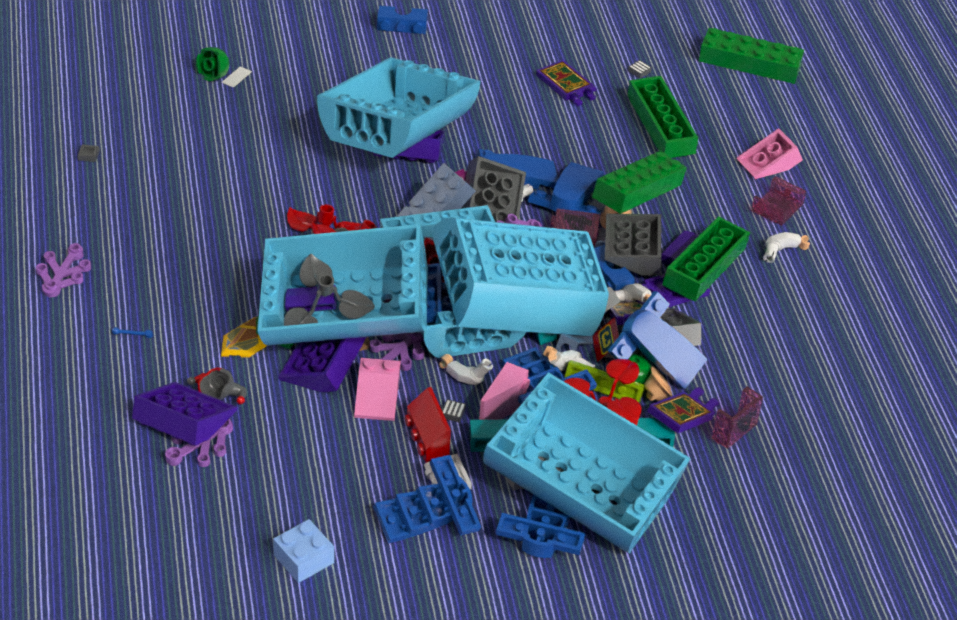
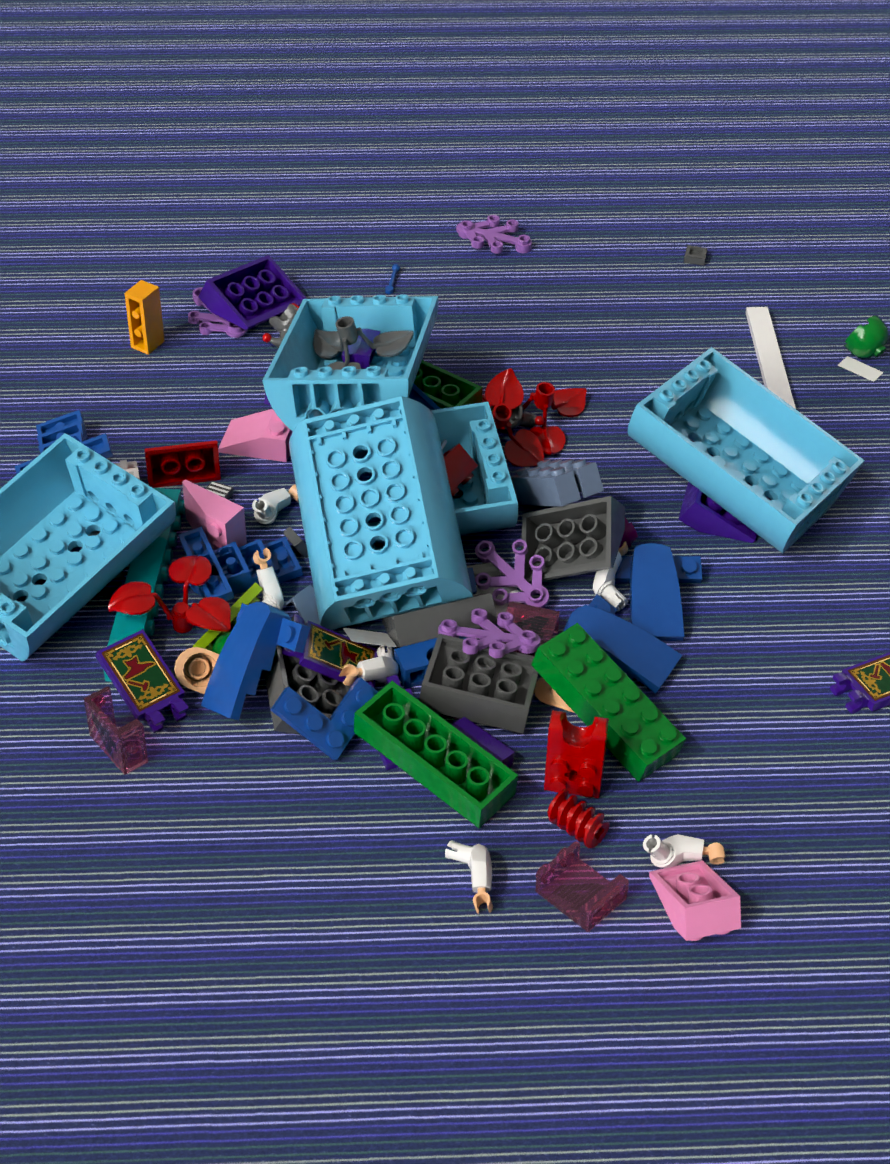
camera: 100 degrees right, 0 degrees up
light blue brick [273,519,334,583] -> none
green brick [627,76,698,158] -> none
none -> light orange brick [124,280,165,355]
none -> blue plate [270,677,378,760]
none -> dark grey tile [283,526,308,558]
none -> medium lavender plant [438,608,541,658]
none -> red brick [544,710,609,798]
none -> red piece [547,789,610,848]
none -> white arm [643,834,725,869]
none -> white tile [746,307,796,409]

